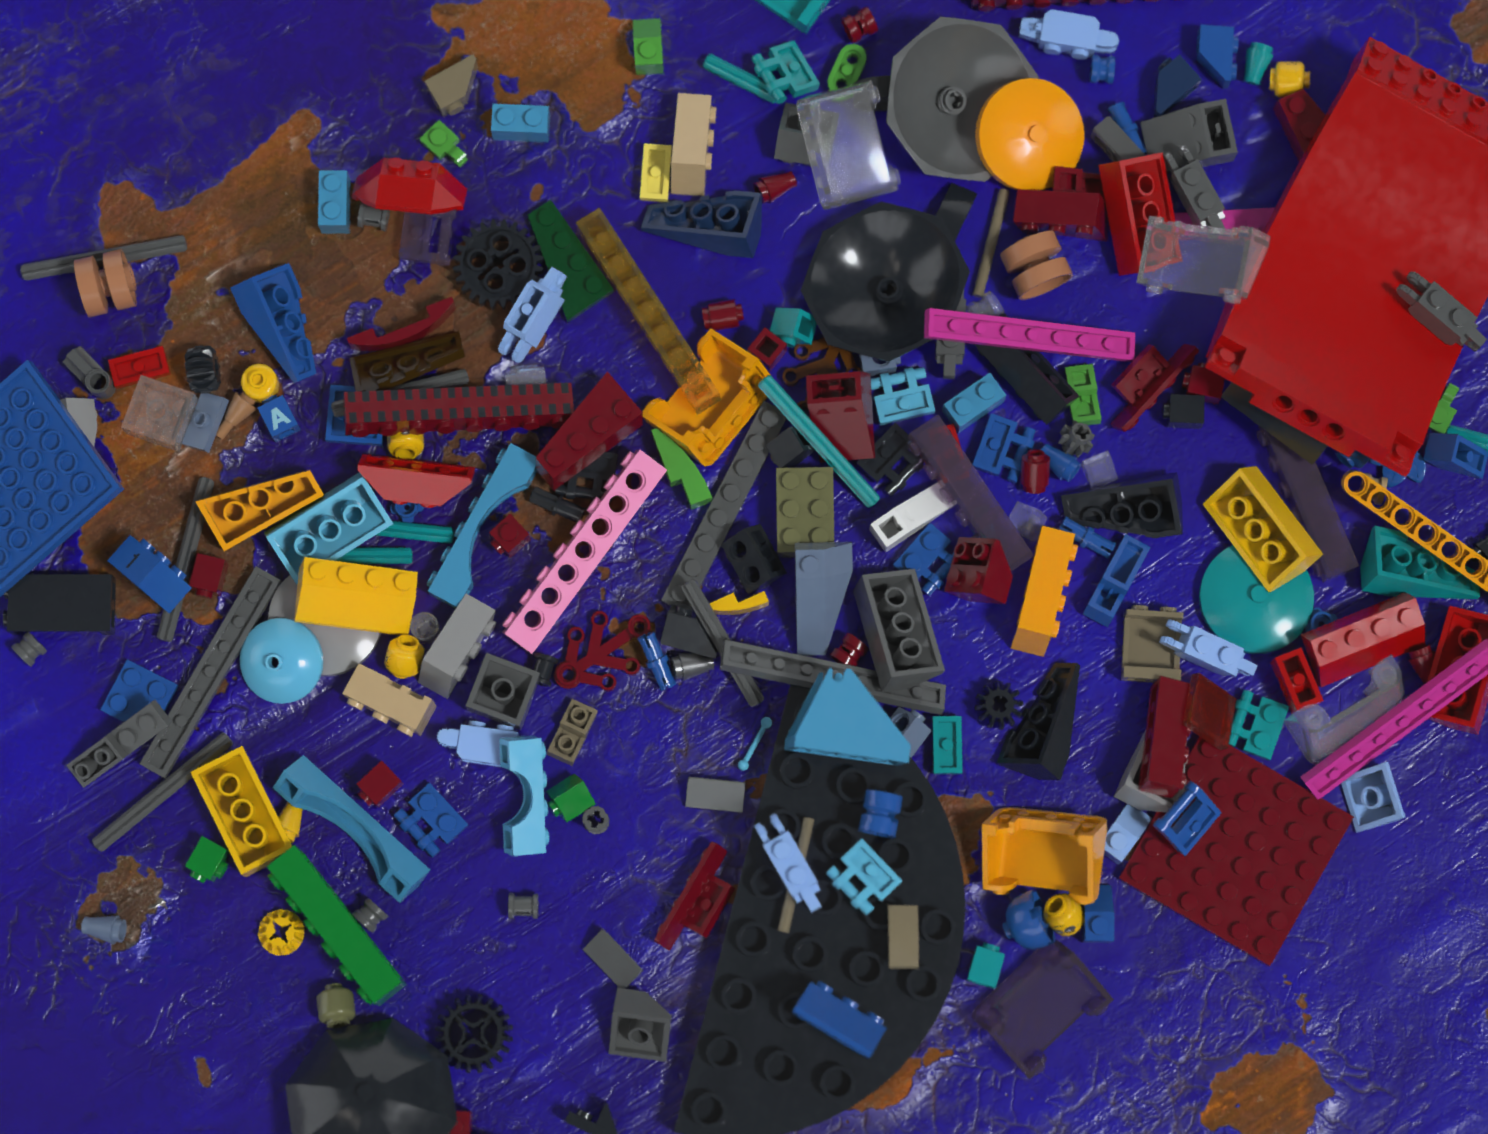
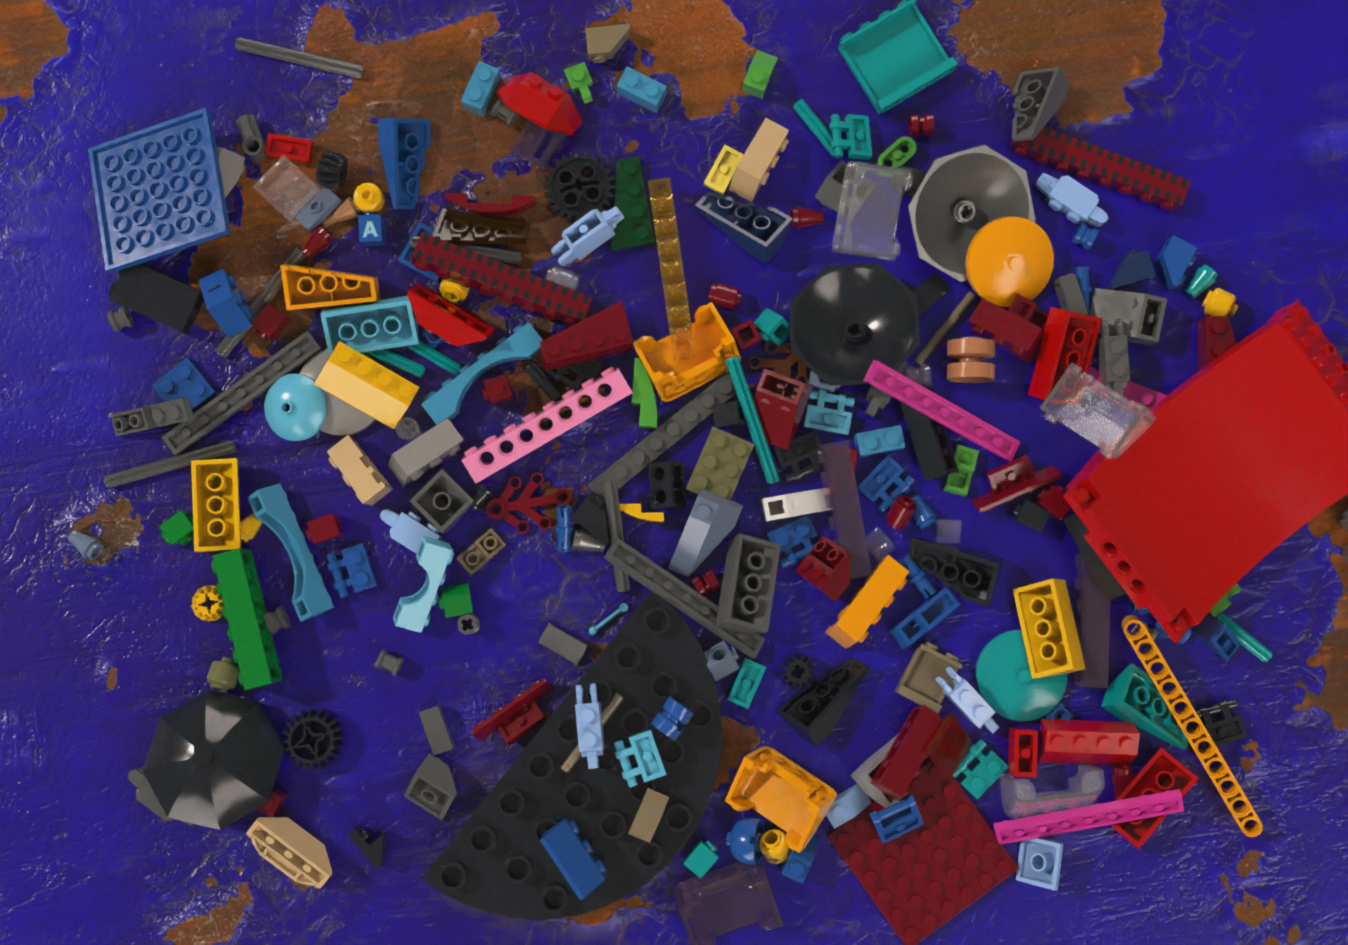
camera: 25 degrees right, 5 degrees up
nougat wheel [74,249,137,318] -> none
yellow head [384,635,425,679] -> none
dark azure ladder [784,668,911,766] -> none
dark grey gear [1058,420,1095,458] -> none
dark grey hinge [1396,271,1487,352] -> none
none -> dark red cone [302,225,334,259]

